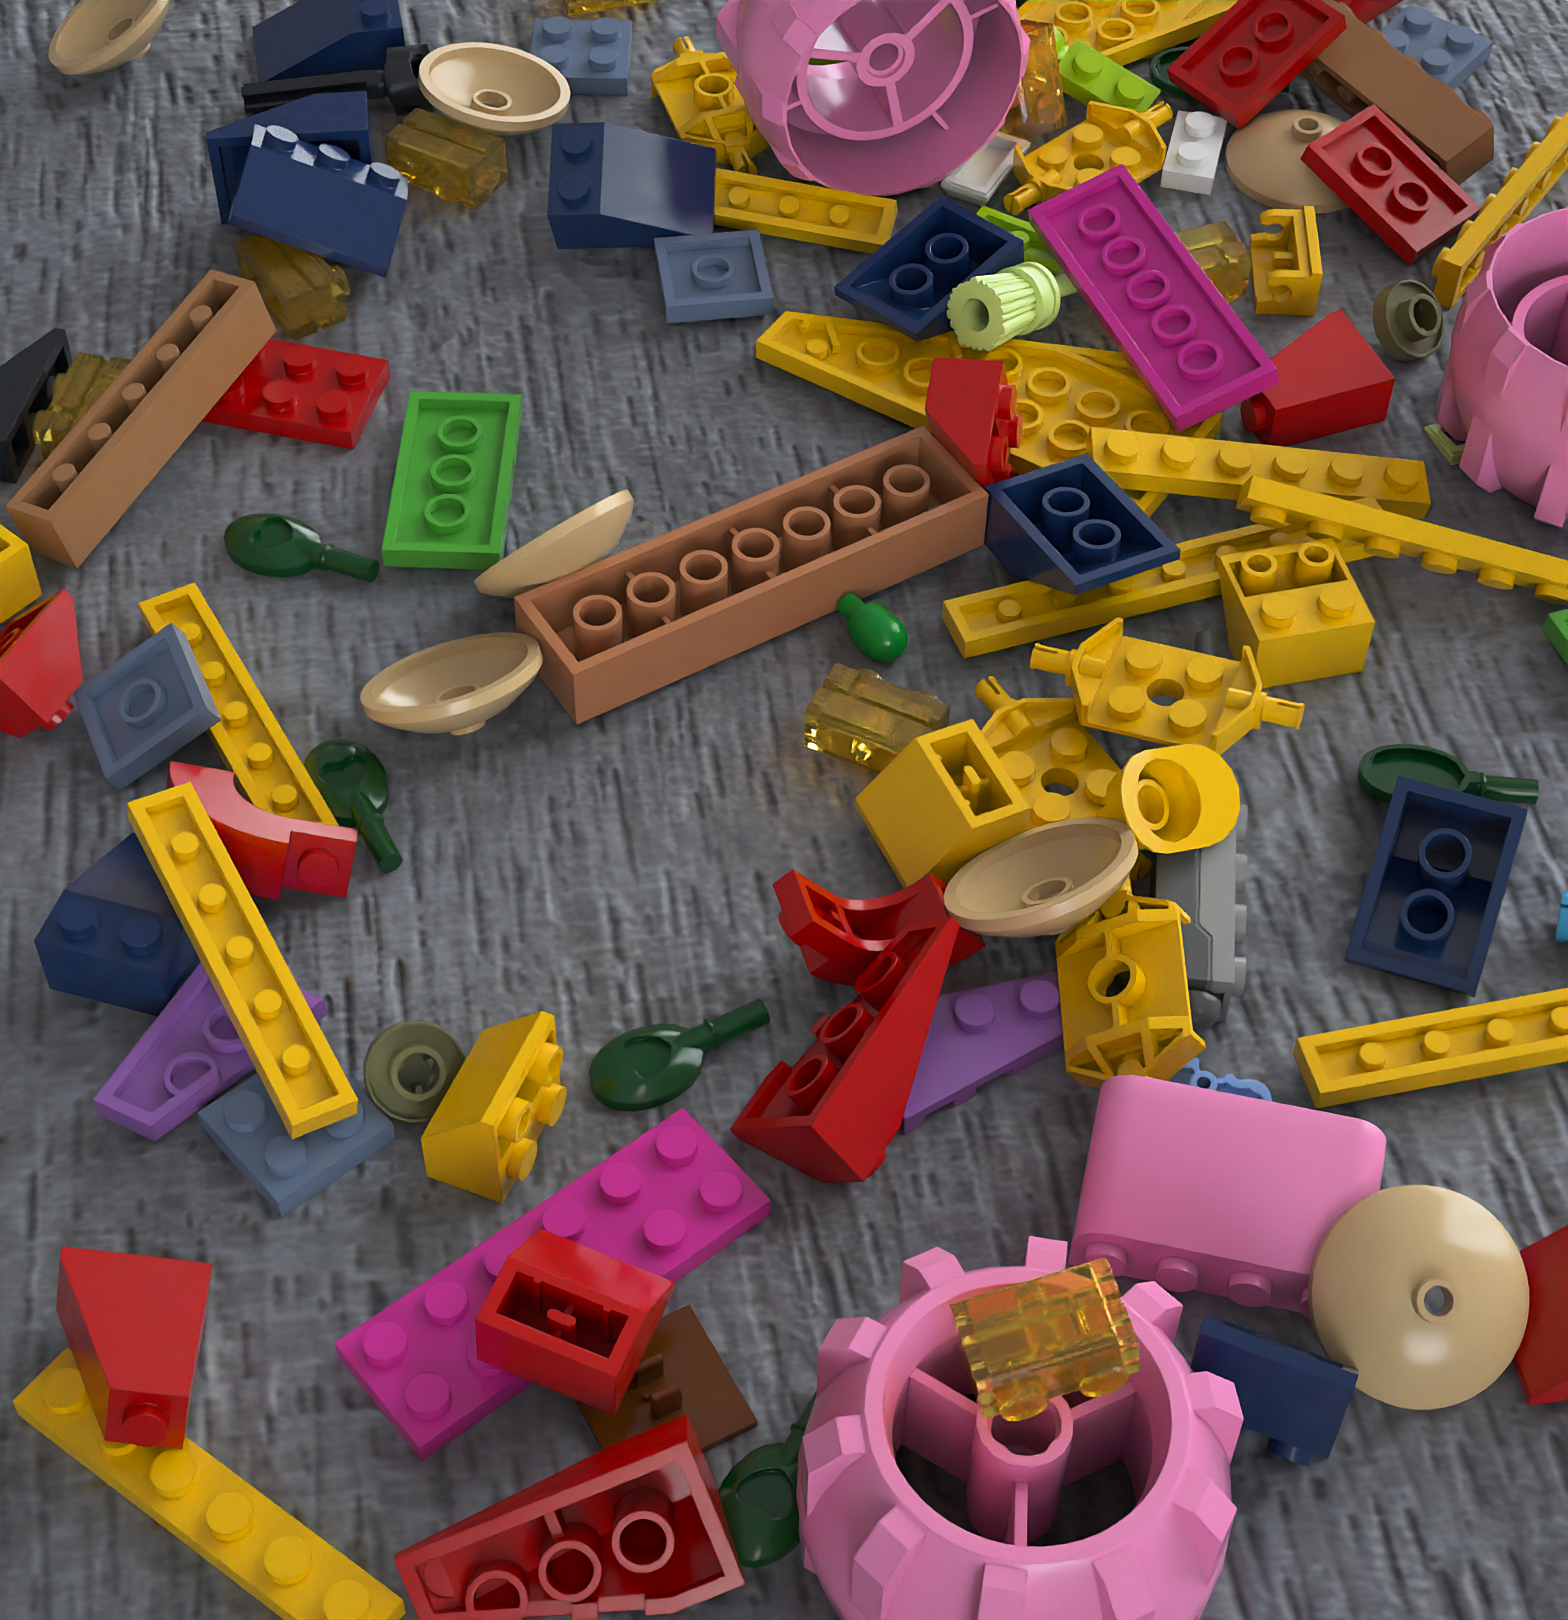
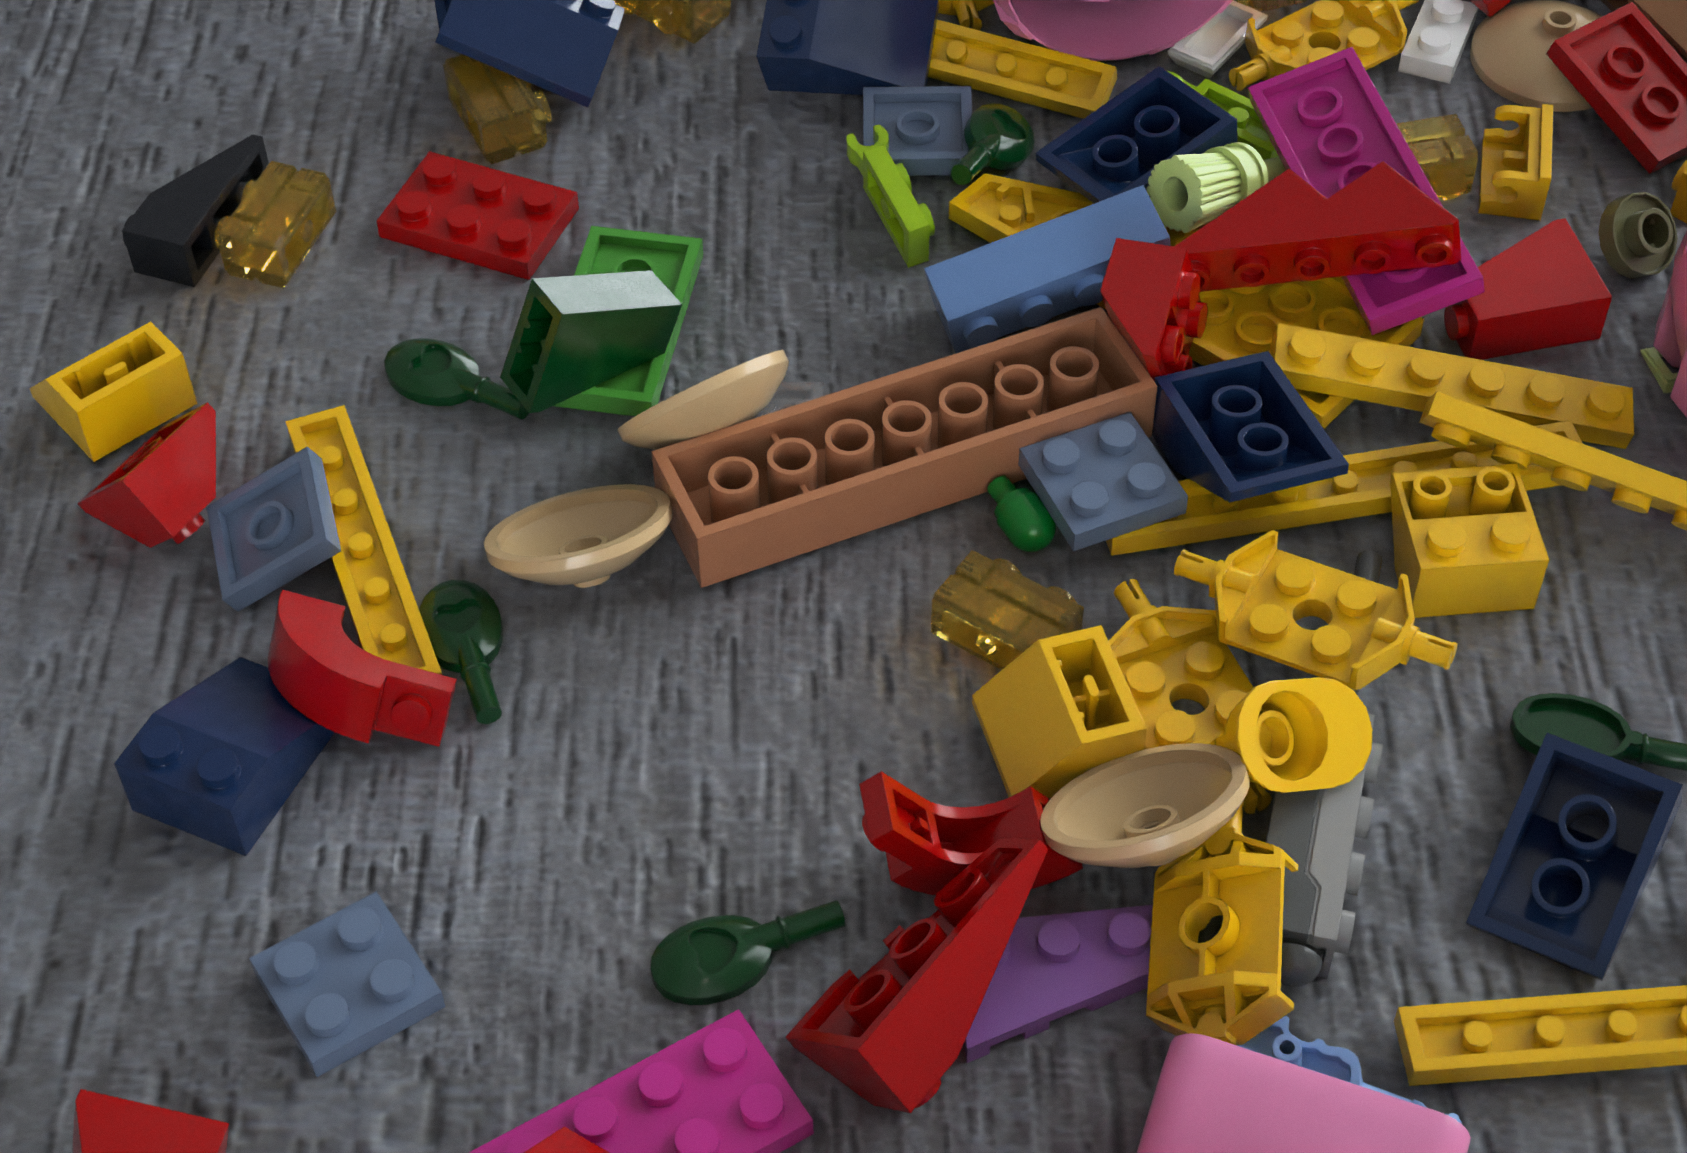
camera: 10 degrees right, 0 degrees up
medium nougat brick [5,269,276,569] -> none
medium lavender wing [93,963,327,1141] -> none
yellow plate [127,782,358,1139] -> none
olive plate [363,1019,466,1123] -> none
yellow slope [421,1011,567,1204] -> none
none -> dark green slope [500,270,682,413]
none -> lime plate [846,124,935,268]
none -> medium blue brick [924,185,1171,354]
none -> dark green piece [951,103,1035,185]
none -> sand blue plate [1018,412,1188,551]
none -> red slope [1174,161,1461,293]

